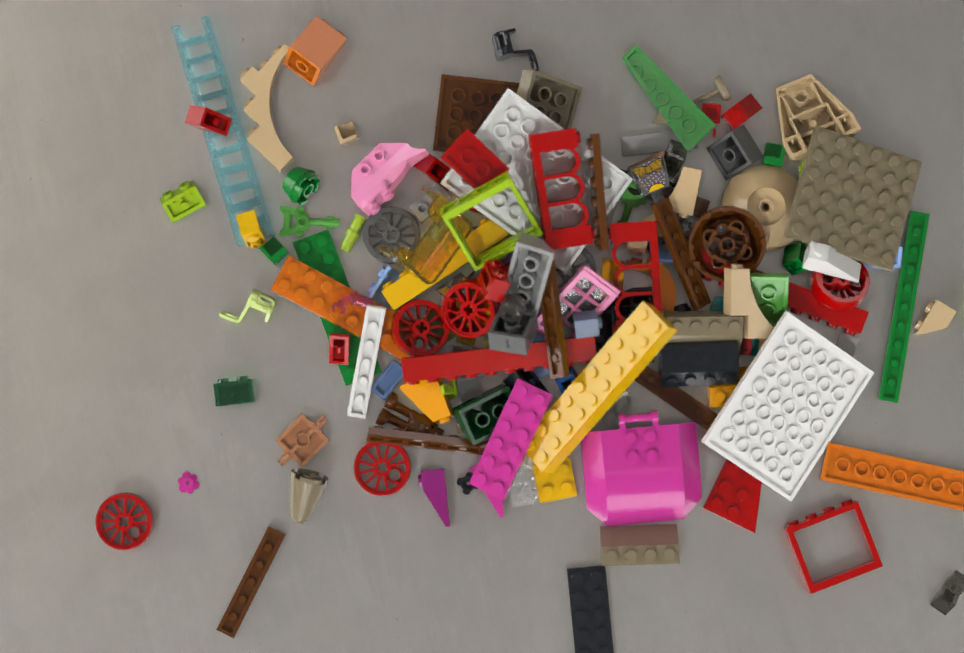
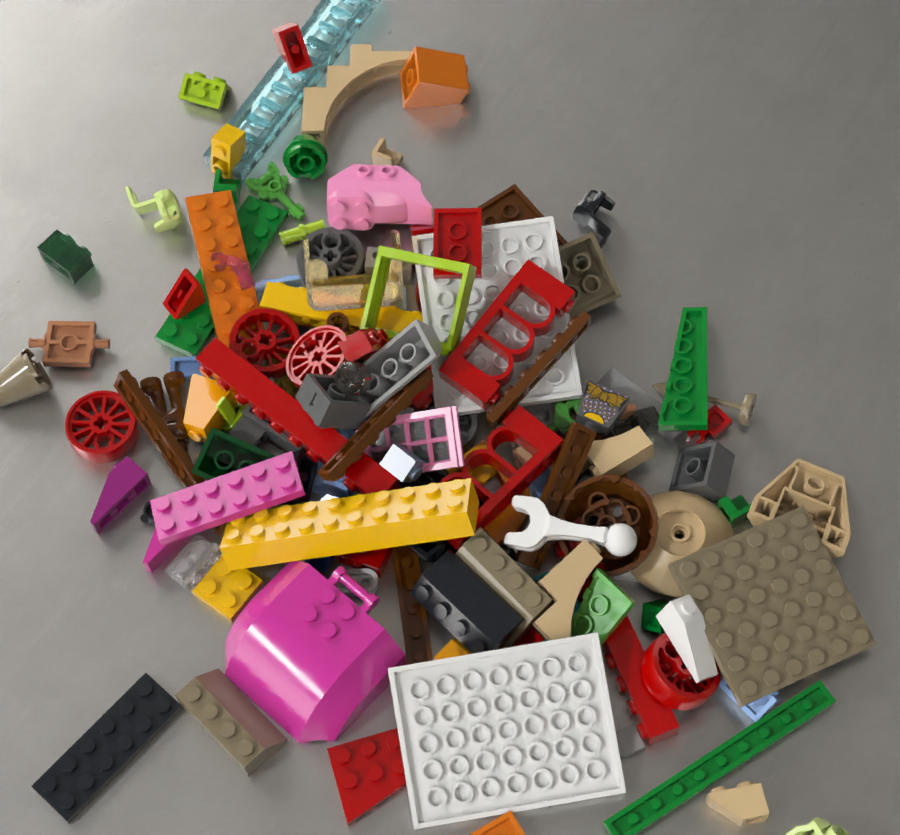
camera: 50 degrees right, 25 degrees down
white tile [347,304,386,419] -> none
red slope [721,94,762,131] -> none
none -> reddish brown bush [326,312,349,333]
none -> white piece [503,495,637,556]

